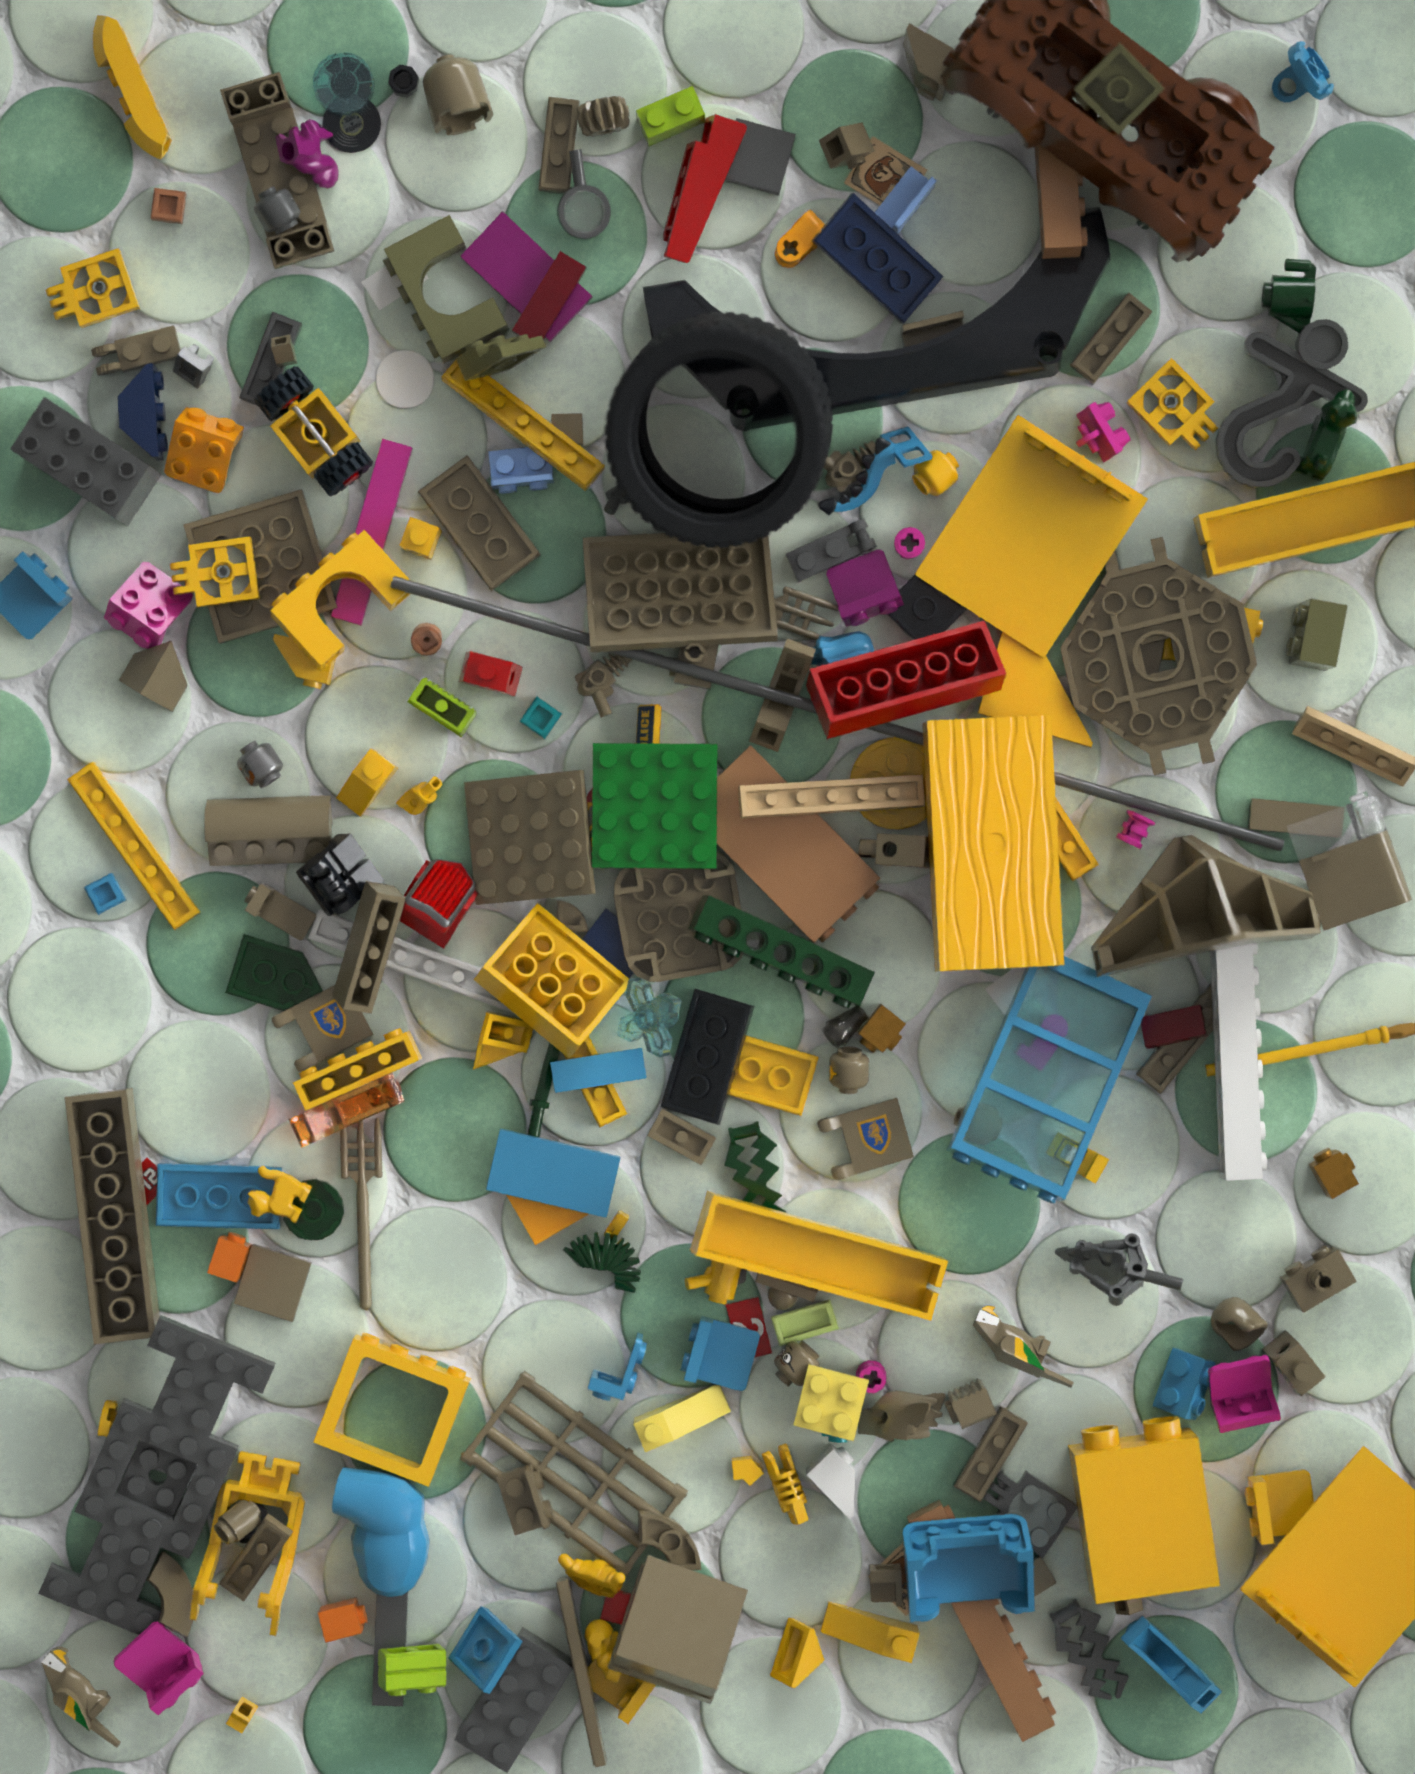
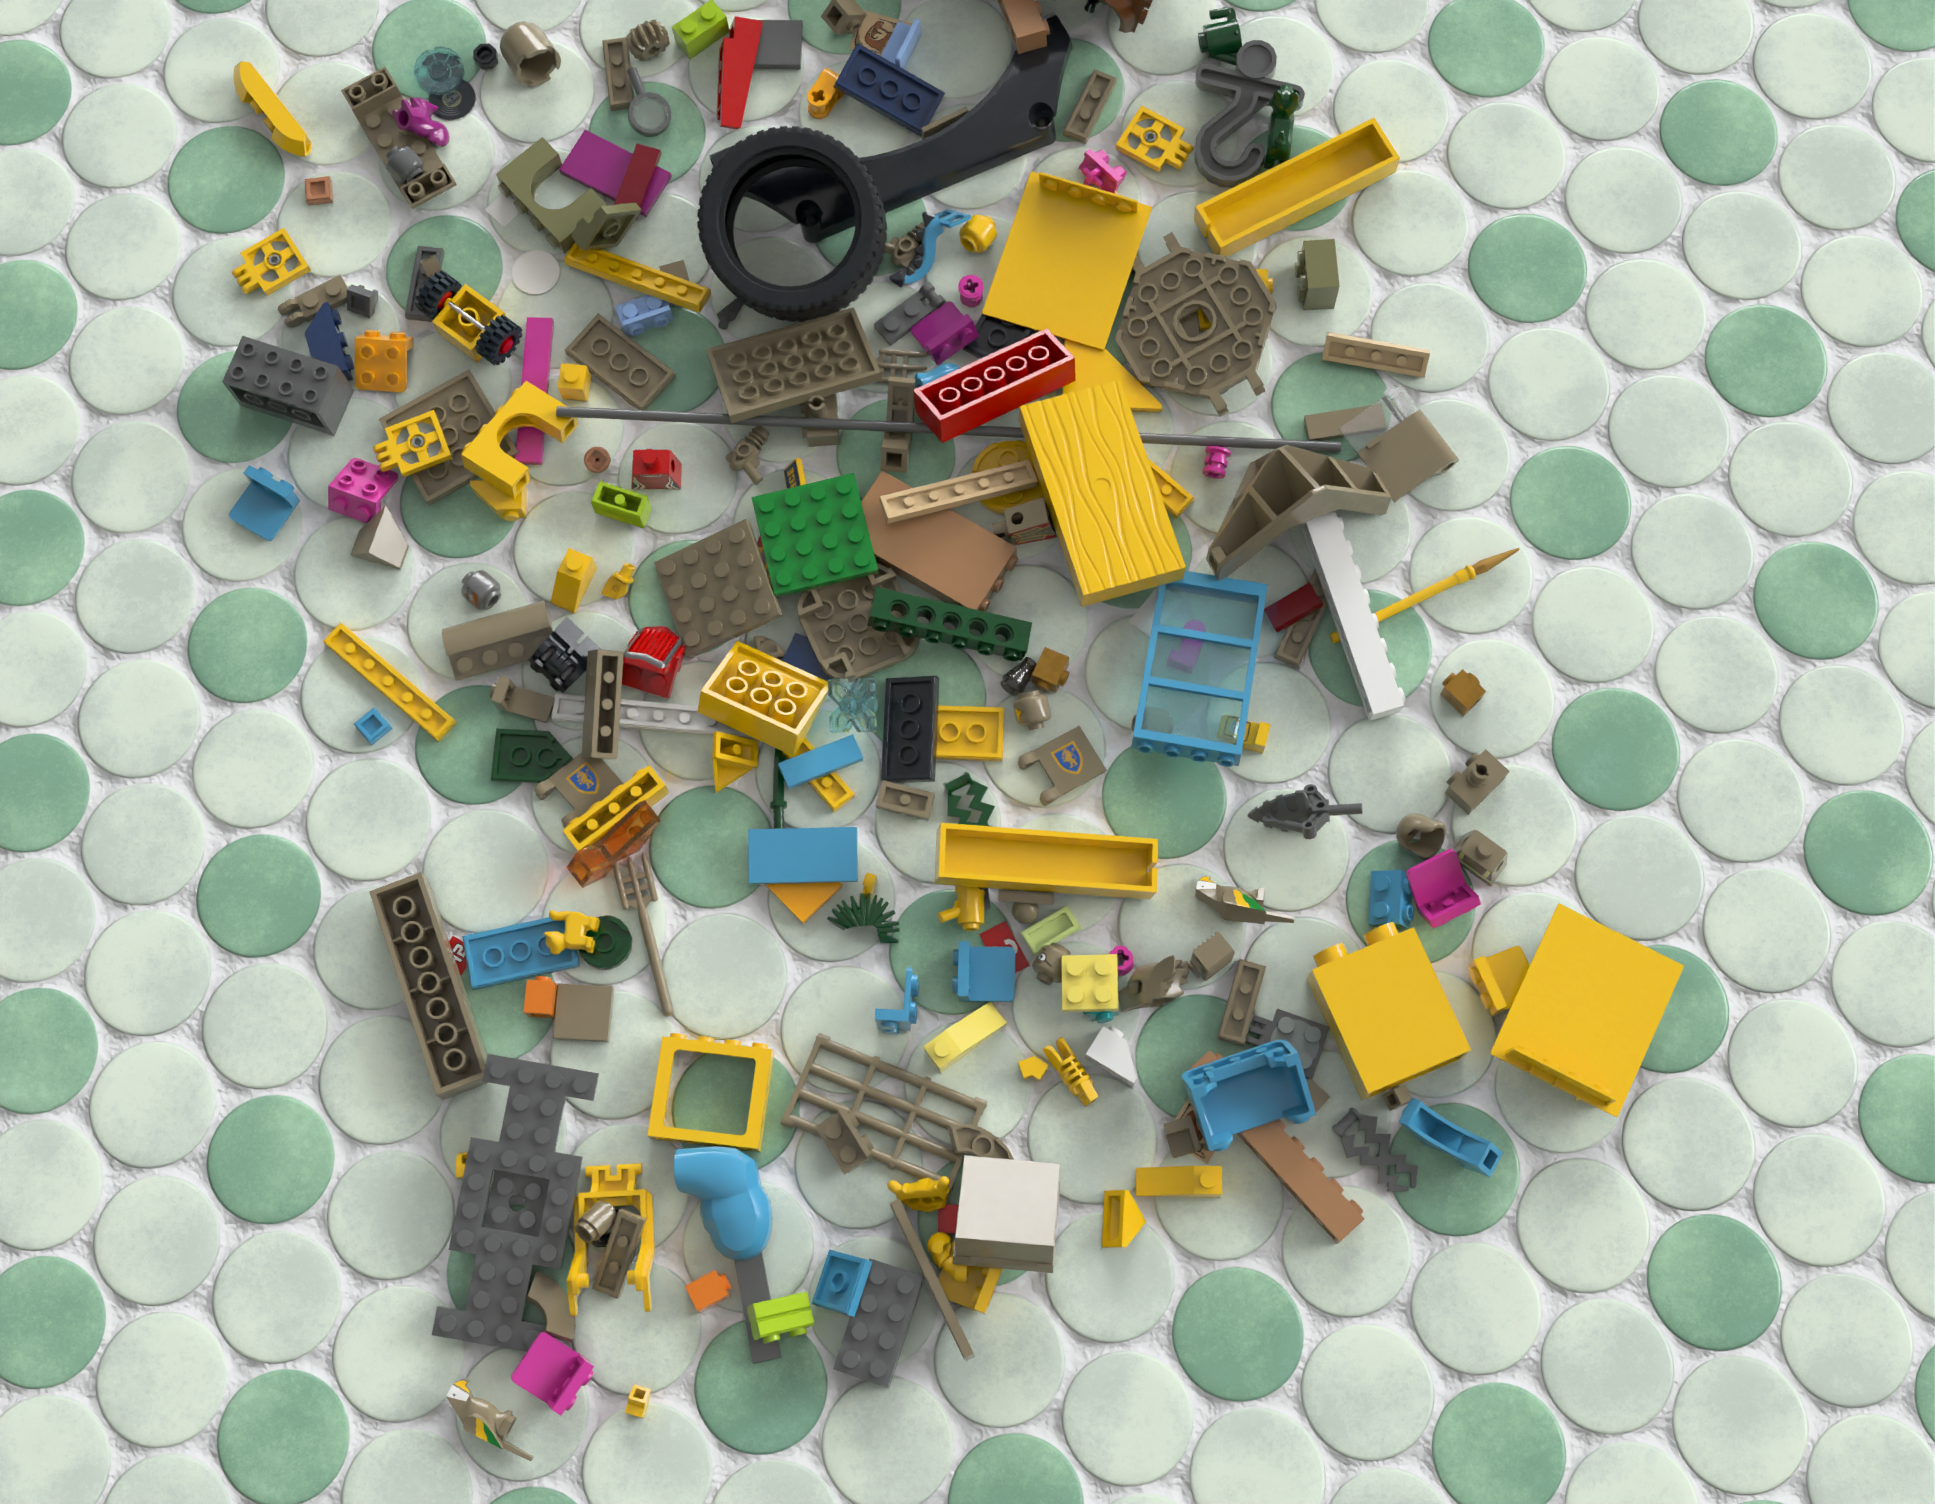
camera: 10 degrees left, 15 degrees down
teal tile [519,697,562,739] -> none

